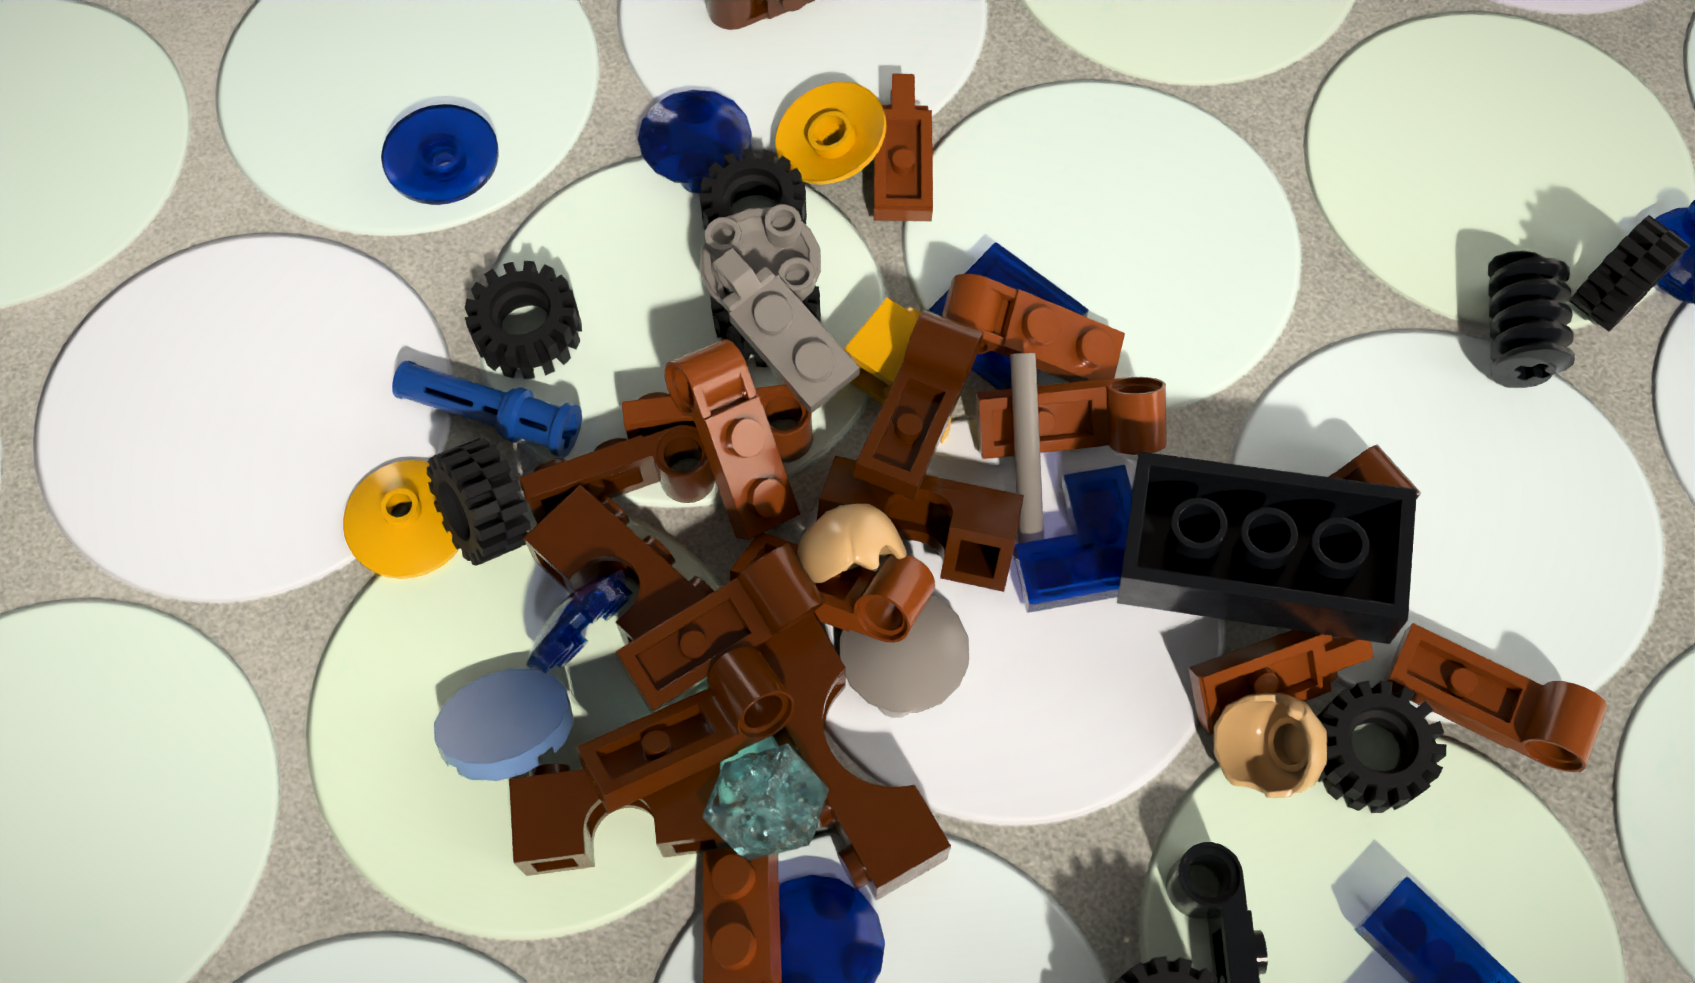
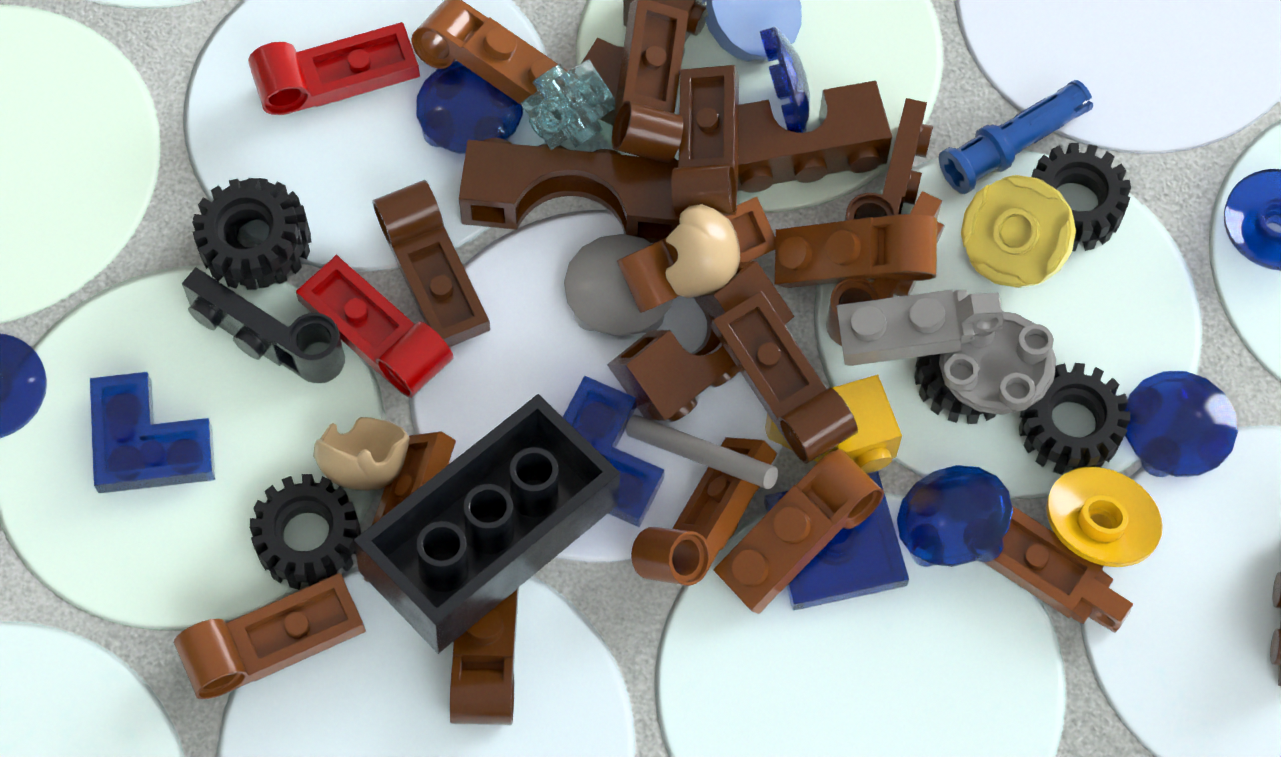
camera: 125 degrees right, 0 degrees up
yellow dish [343,460,459,579] -> none
black tyre [427,438,531,566] -> none
none -> red plate [295,254,454,398]
none -> reddish brown plate [372,179,491,347]
none -> clear blue dish [896,465,1013,567]
none -> light yellow tile [961,175,1076,288]

